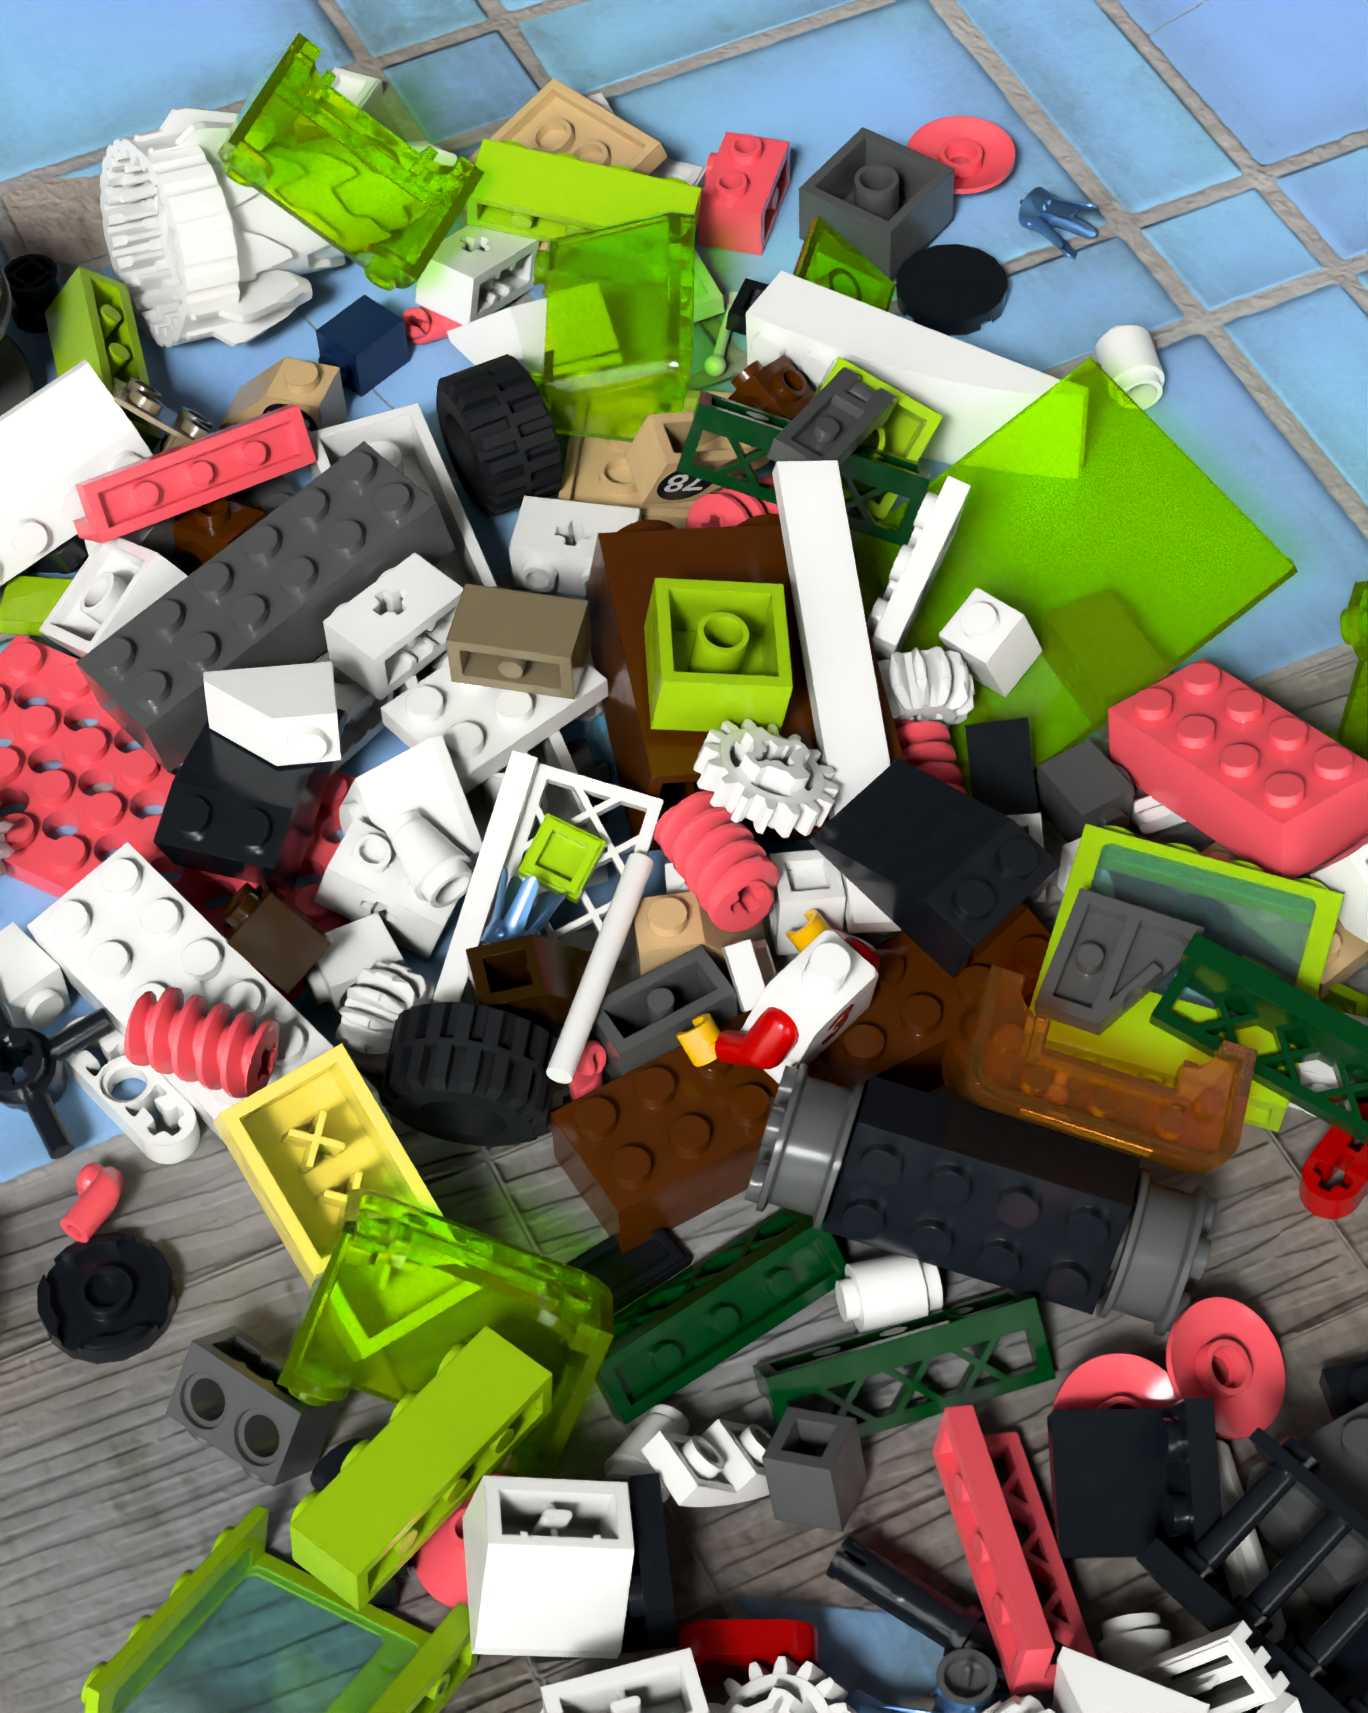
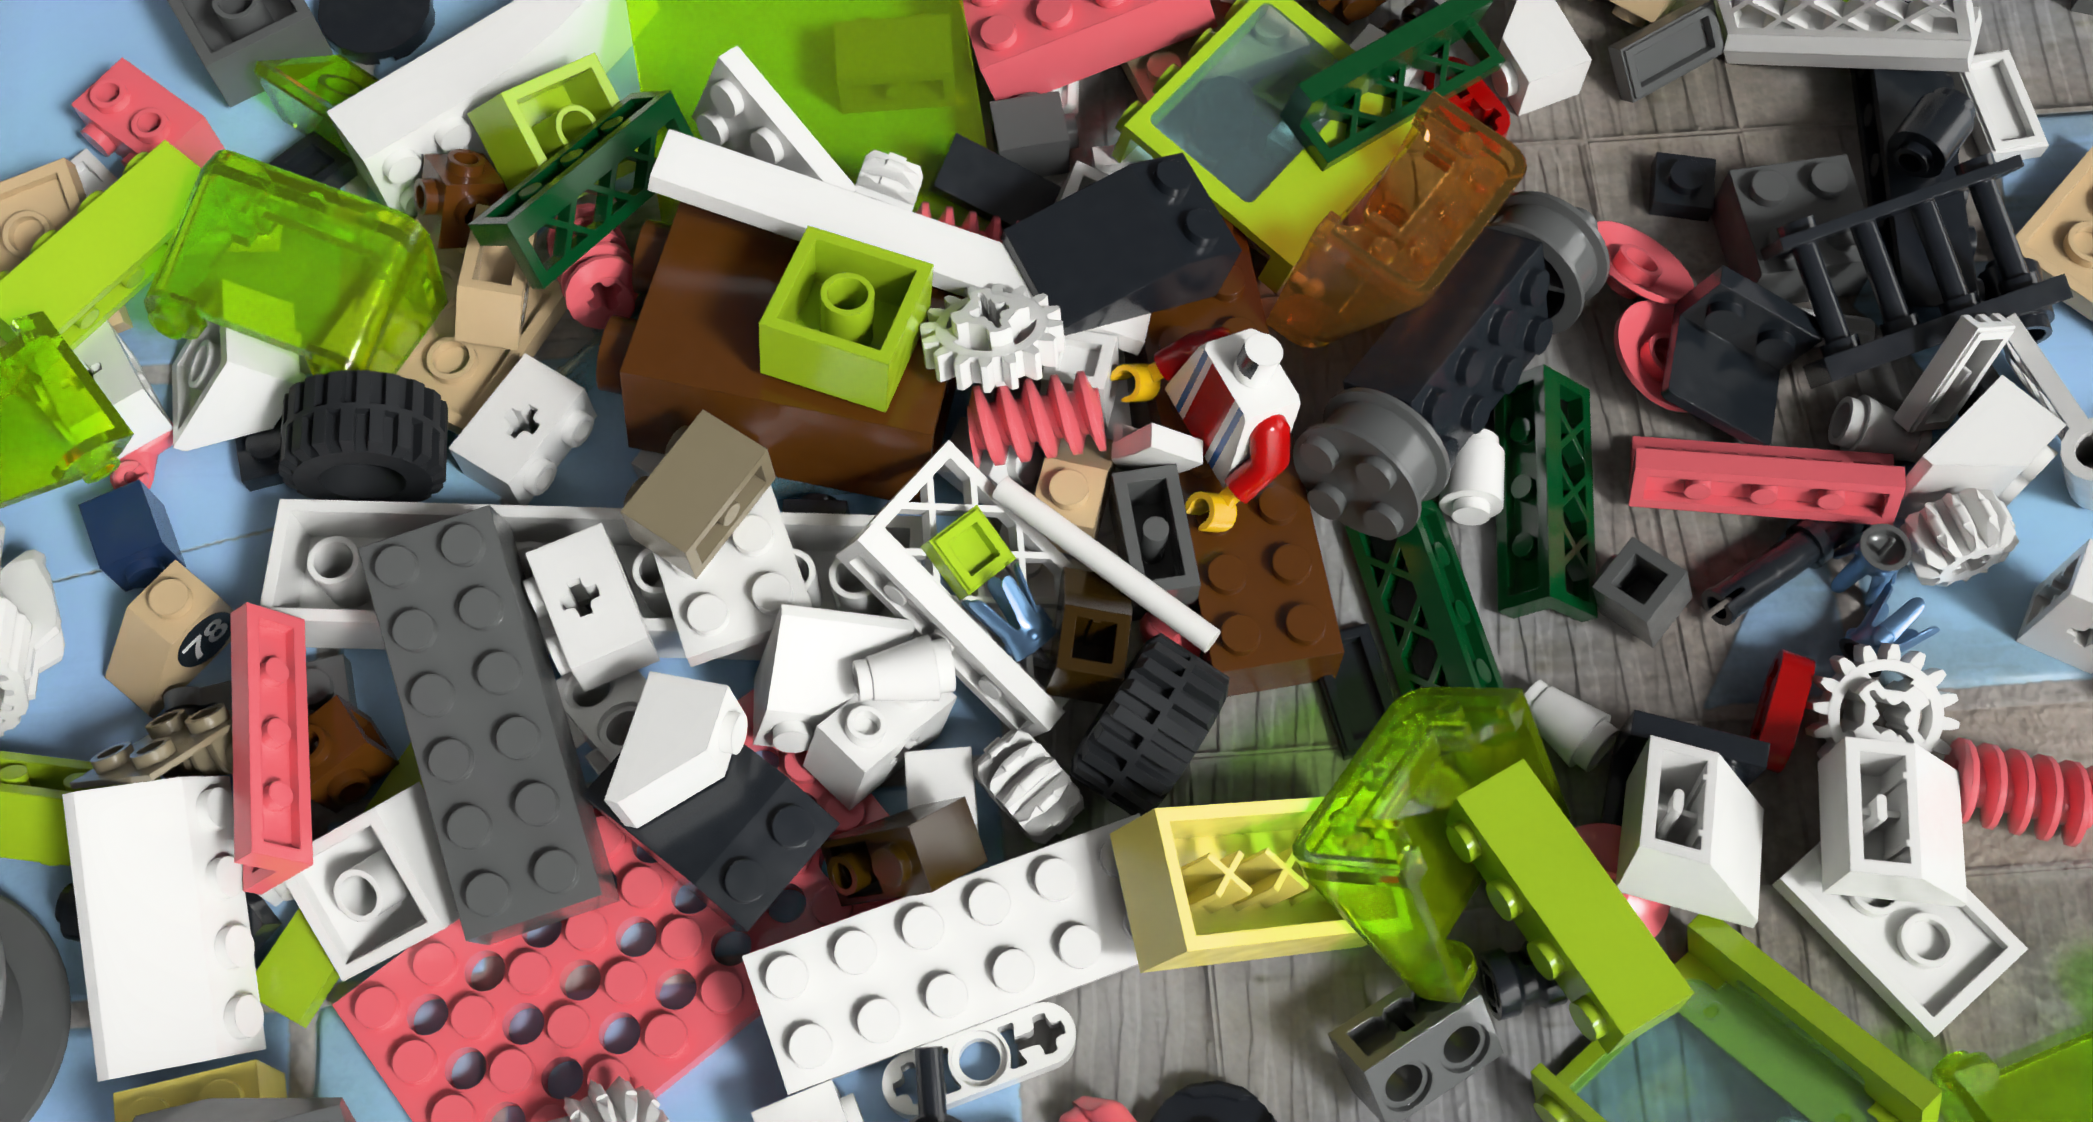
camera: 70 degrees left, 15 degrees up
coral piece [124,986,280,1098] -> none
white slope [641,1419,772,1507] -> none
dark grey plate [767,367,897,467] -> none
white brick [939,587,1043,698] -> none
dark grey wing [1035,888,1205,1035] -> none

